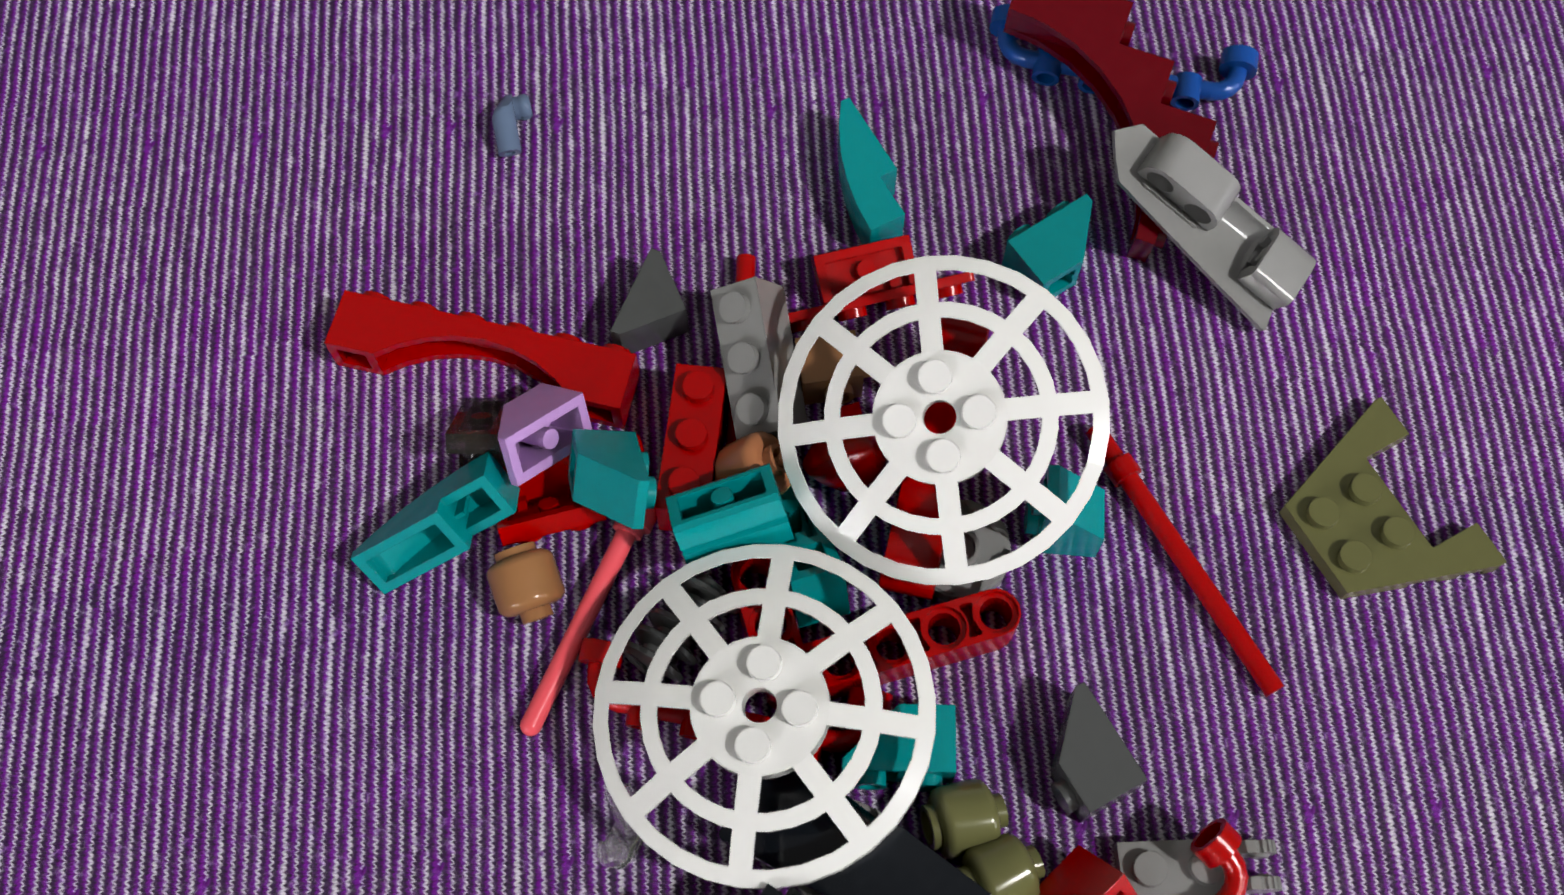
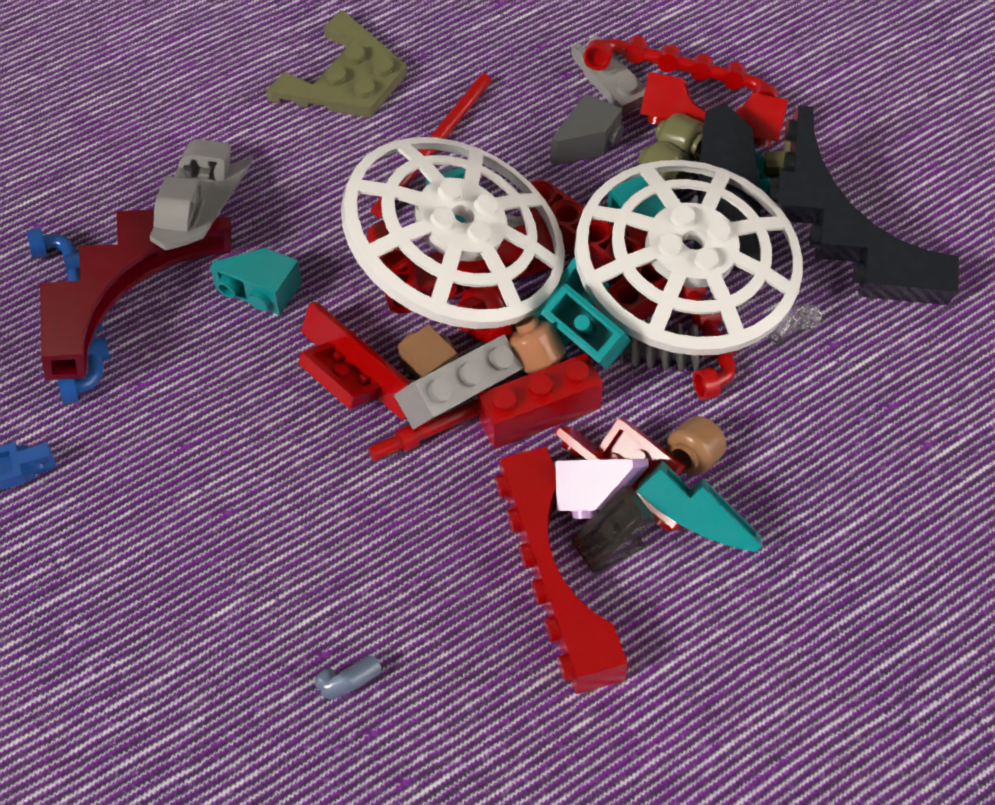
camera: 120 degrees left, 10 degrees down
coral piece [520,509,657,736] -> none
teal slope [568,429,657,529] -> none
dark grey slope [610,248,689,353] -> none
teal slope [837,97,905,245] -> none

